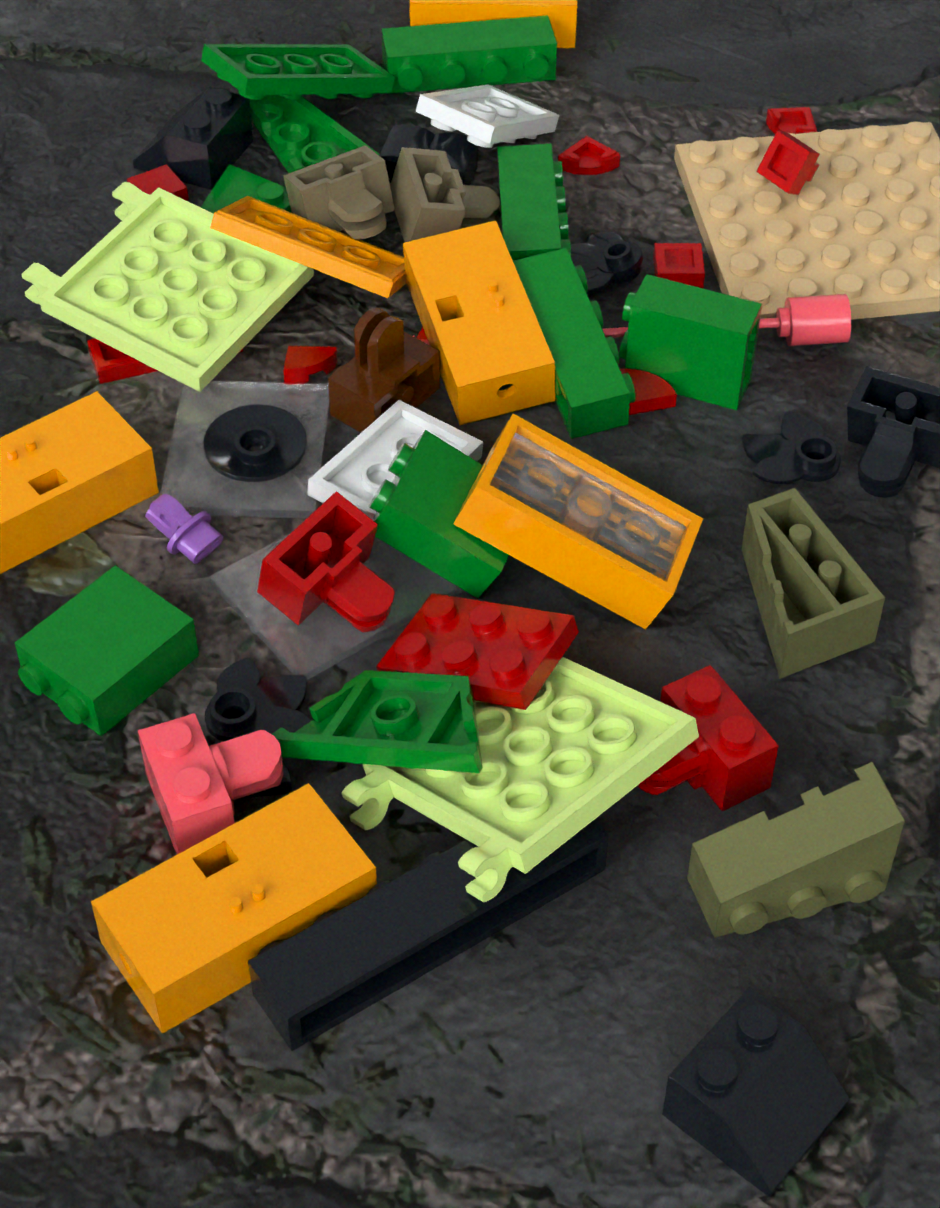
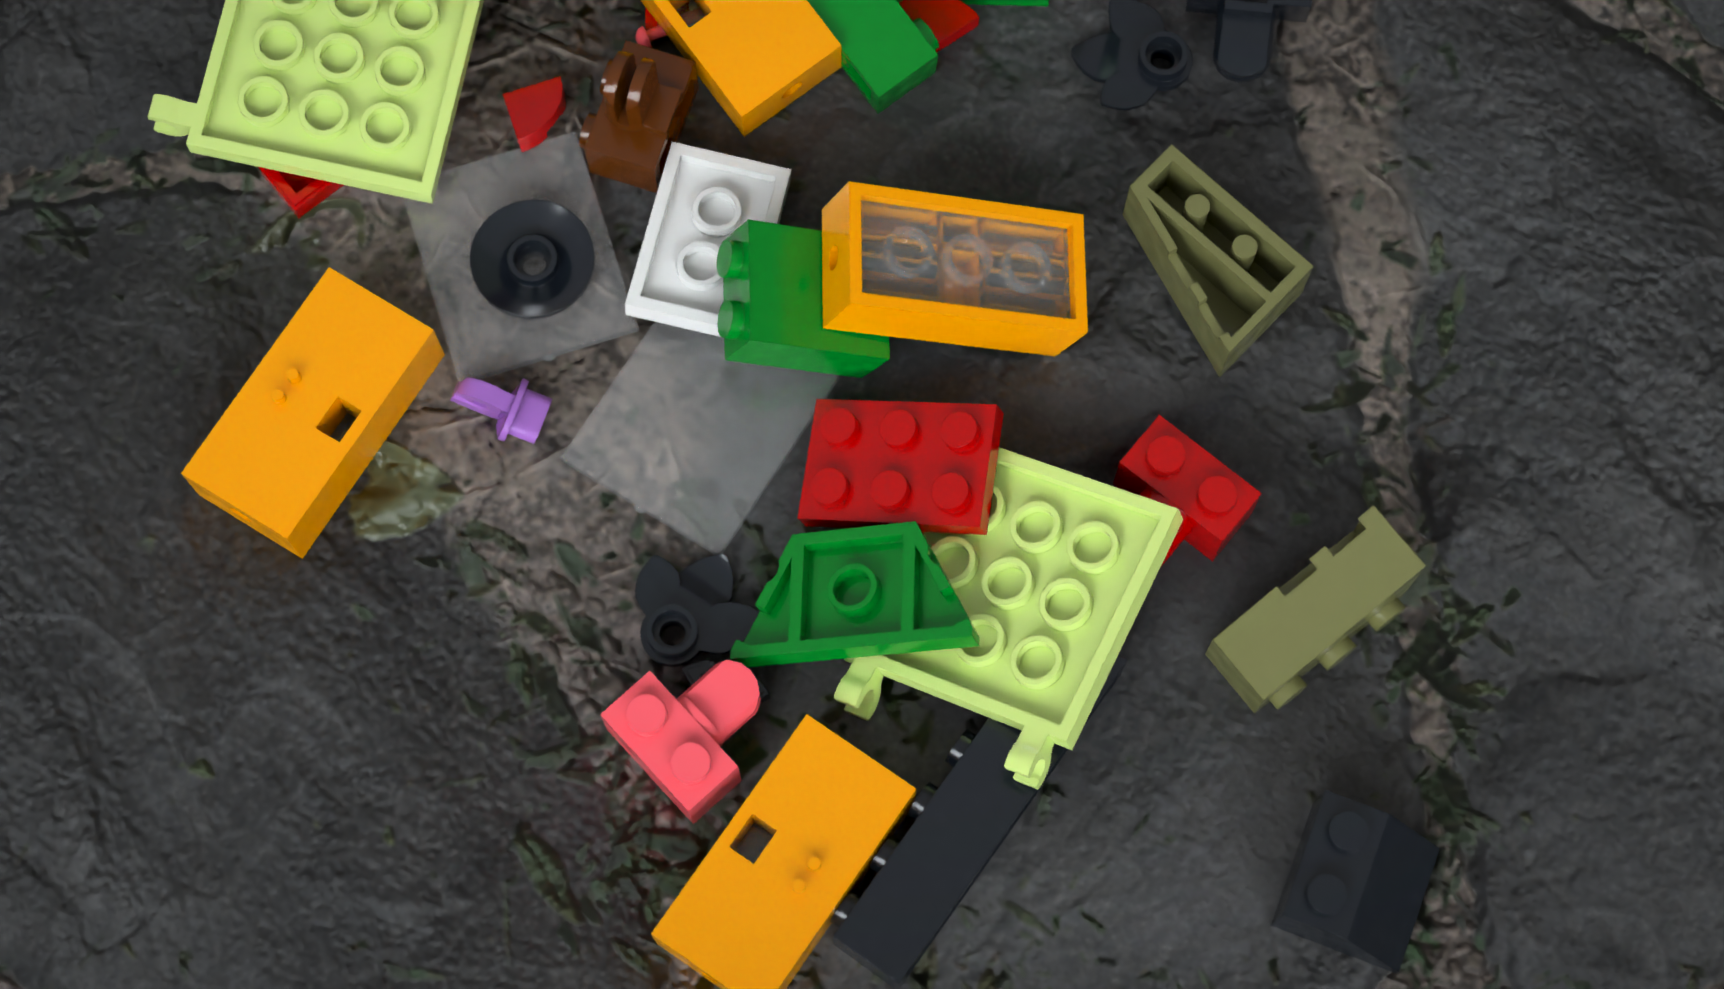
camera: 20 degrees left, 25 degrees up
green brick [15,565,199,736] -> none
red brick [257,491,395,632] -> none

